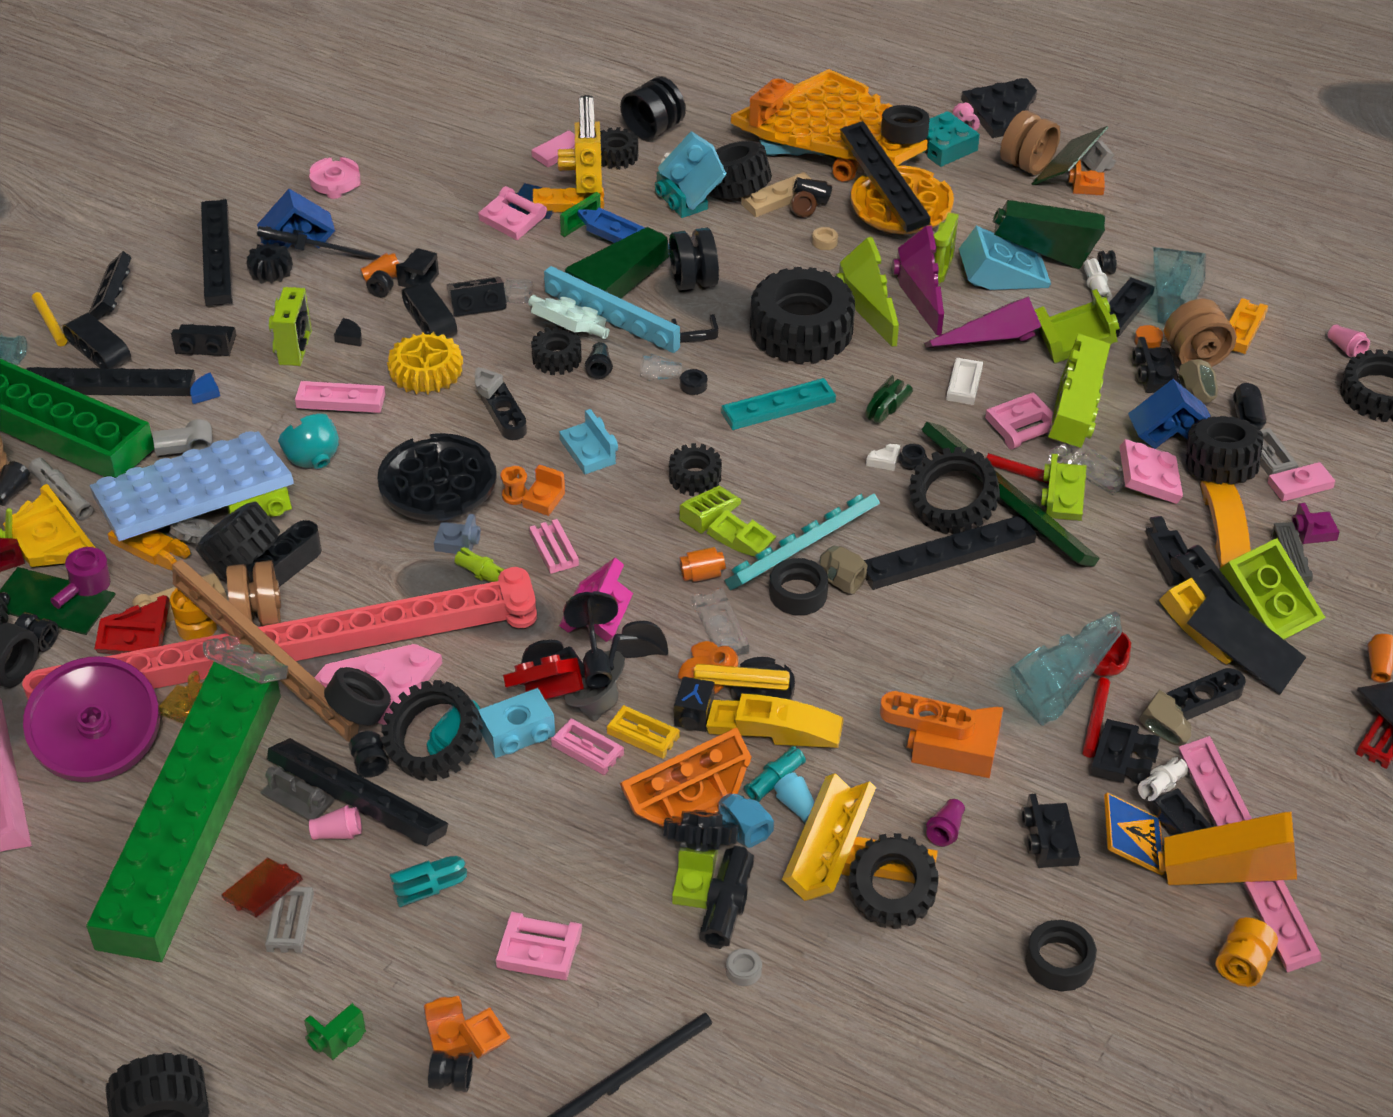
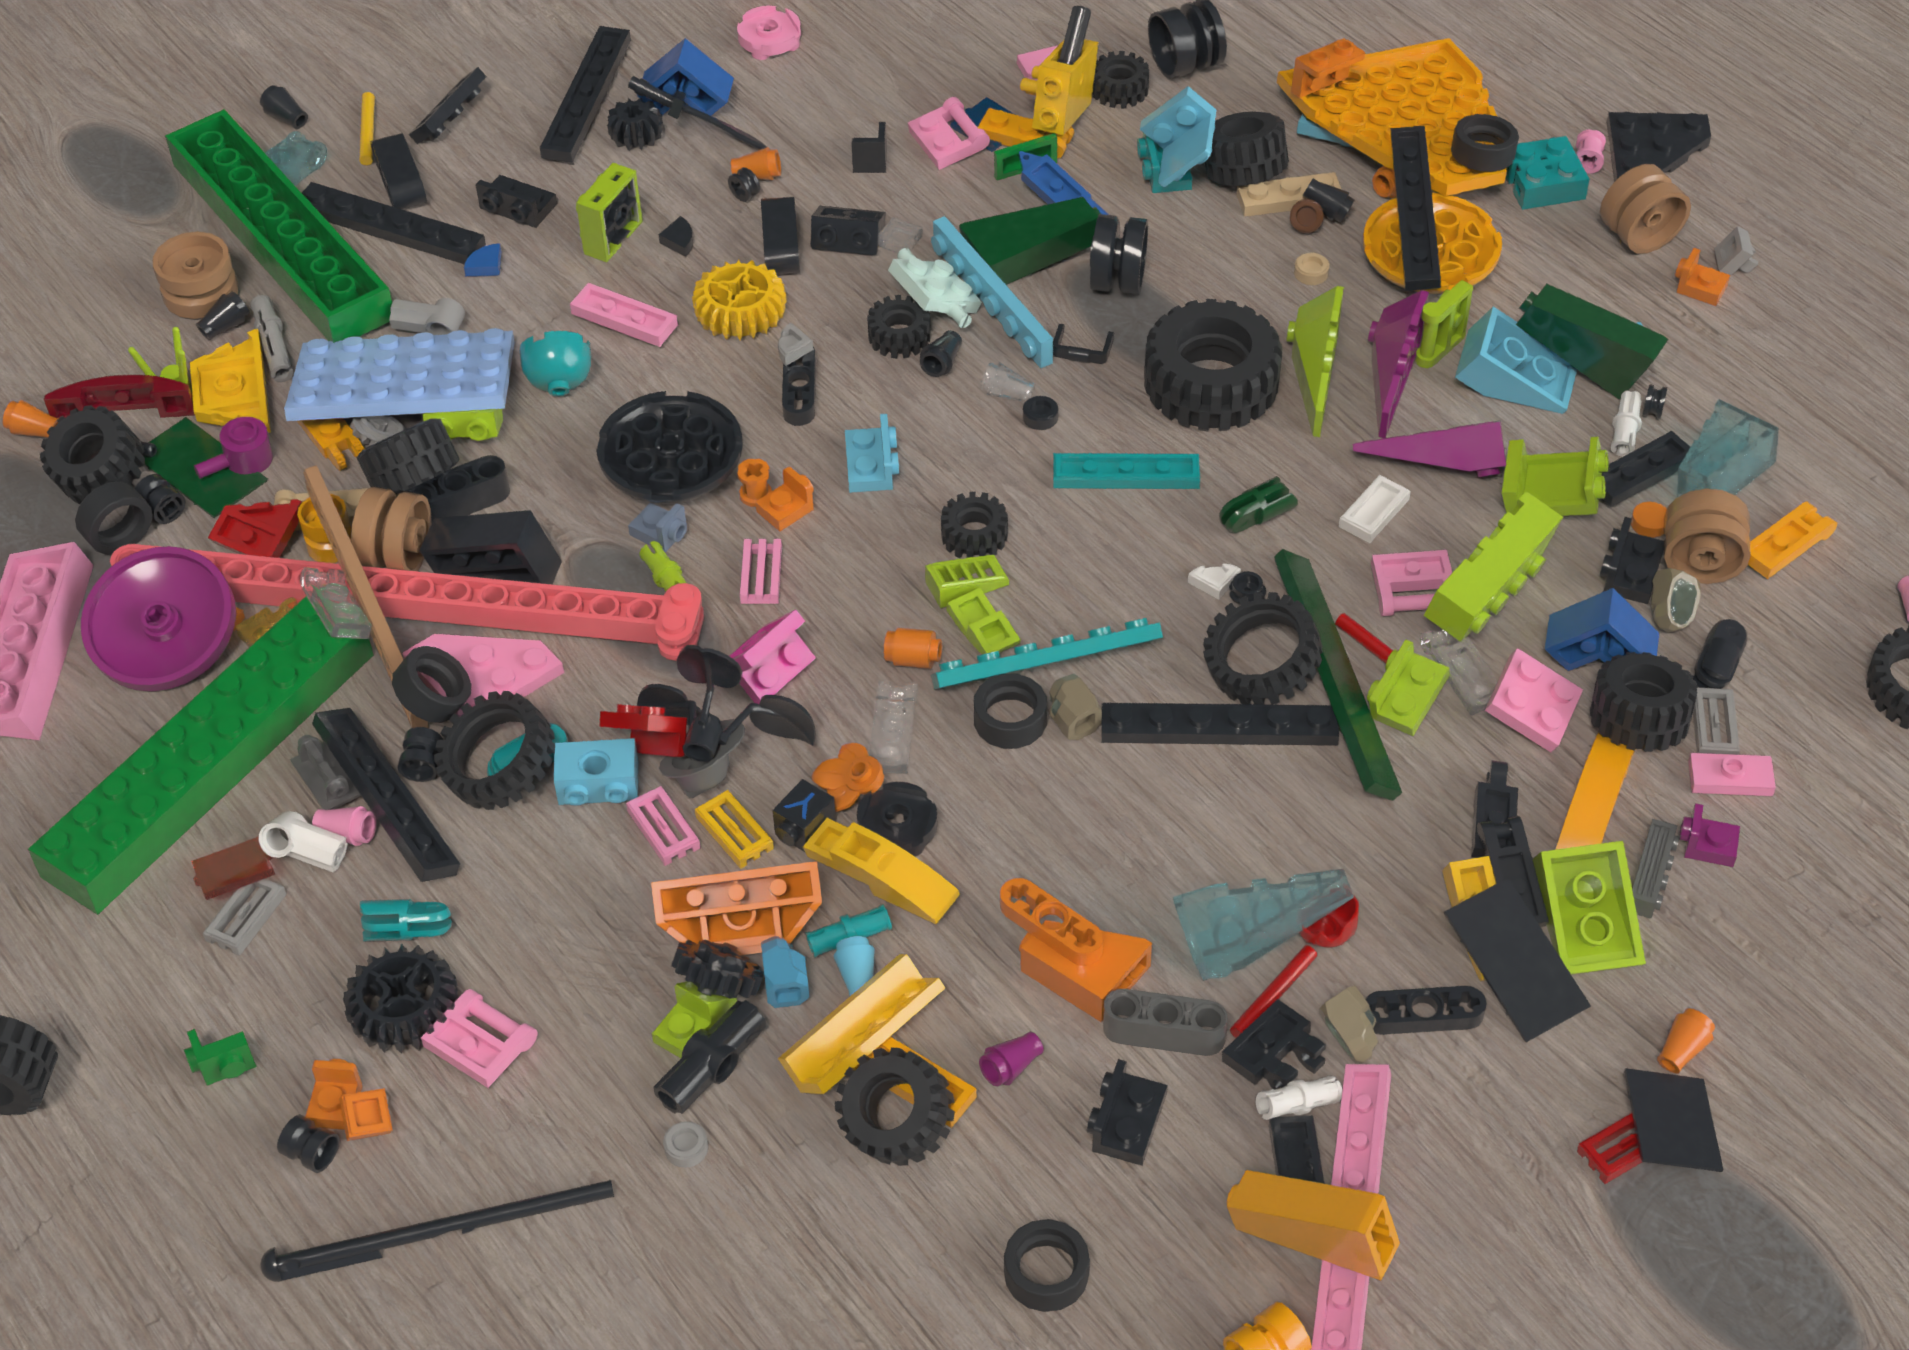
camera: 25 degrees right, 5 degrees up
black window [396,248,439,288] -> none
yellow axle [694,664,790,690] -> none
window [1031,126,1109,185] -> none
piece [1104,792,1165,876] -> none
none -> white piece [259,811,348,872]
none -> black gear [343,944,460,1054]
none -> black wedge [419,510,562,585]
none -> black panel [851,122,887,173]
none -> dark grey beam [1103,989,1228,1056]

